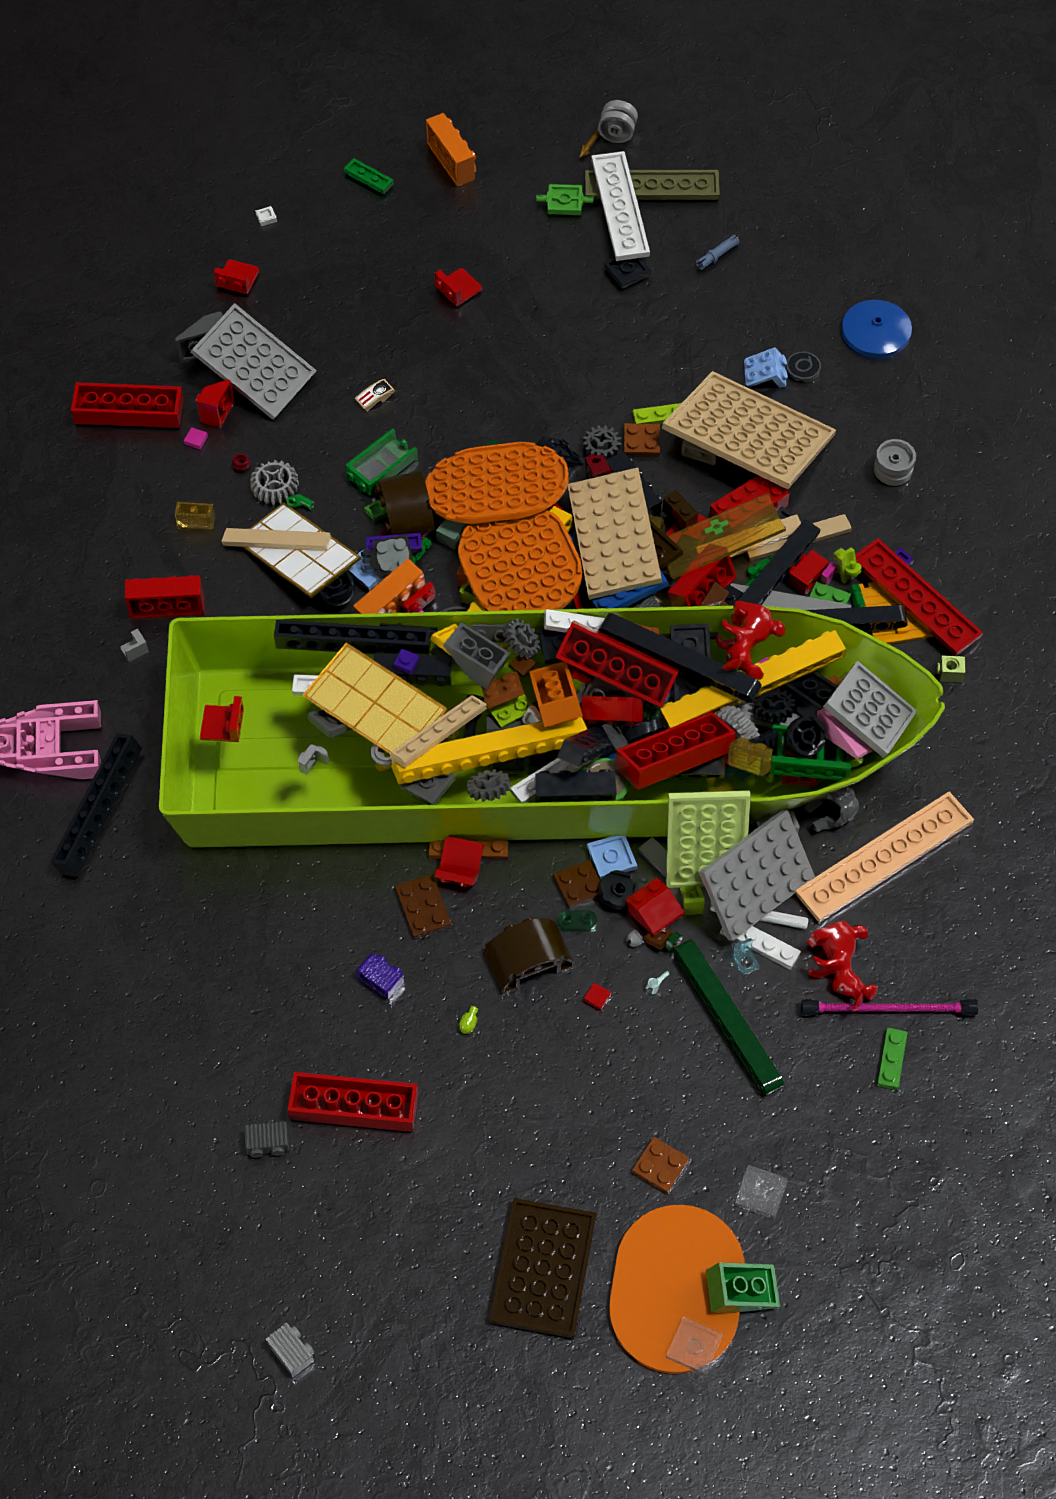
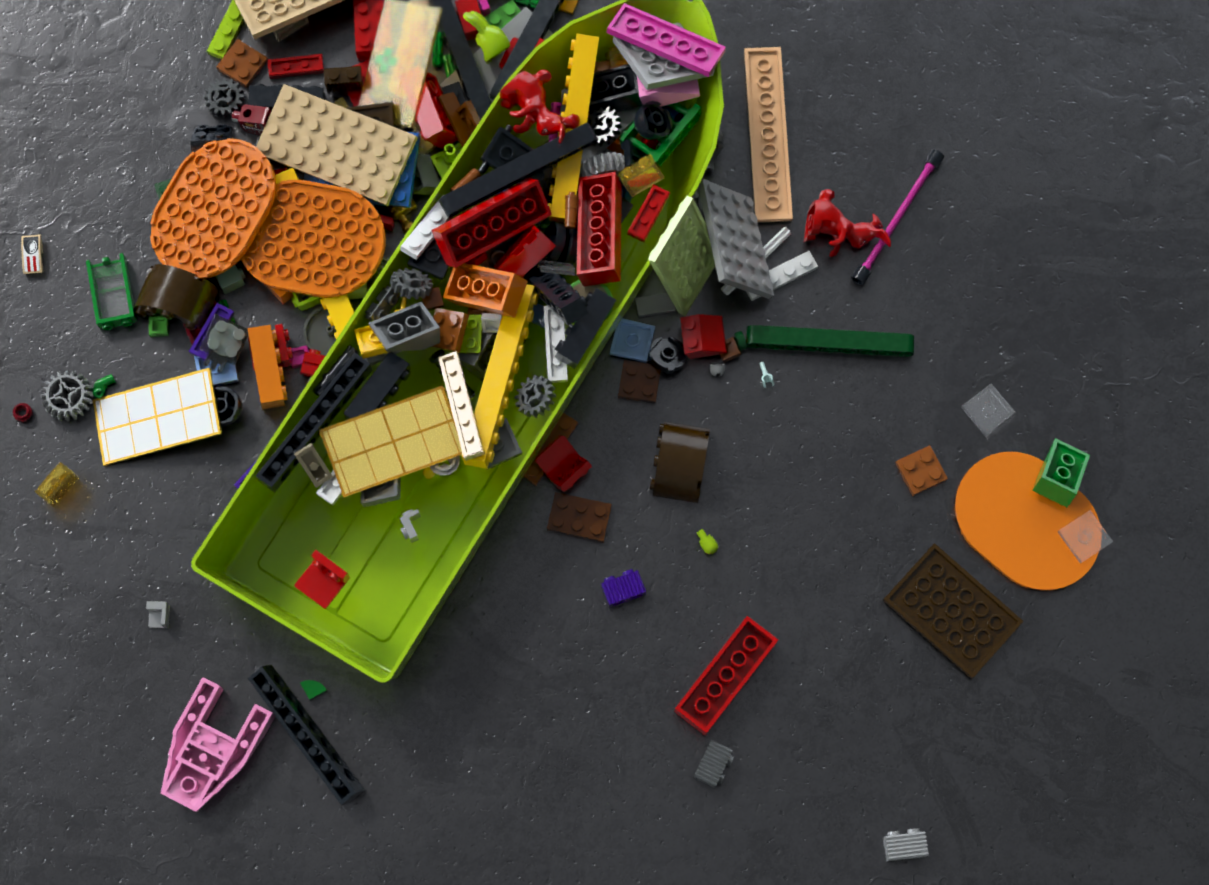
camera: 60 degrees left, 15 degrees up
red brick [125,575,204,619] -> none
tan tile [221,528,331,550] -> none
dark purple plate [393,649,420,675] -> none
clear green plate [557,910,597,932] -> none
red tile [584,983,611,1010] -> none
lime slope [679,885,705,916] -> none
clear light blue bracket [732,938,760,975] -> none
bright green plate [877,1027,908,1091] -> none
none -> red tile [267,54,324,79]
none -> dark tan slope [294,443,333,487]
none -> green tile [300,680,327,700]
none -> lime piece [463,11,510,65]
none -> dark orange piece [564,192,579,229]
none -> dark pink plate [607,3,726,77]
none -> red tile [627,184,670,242]

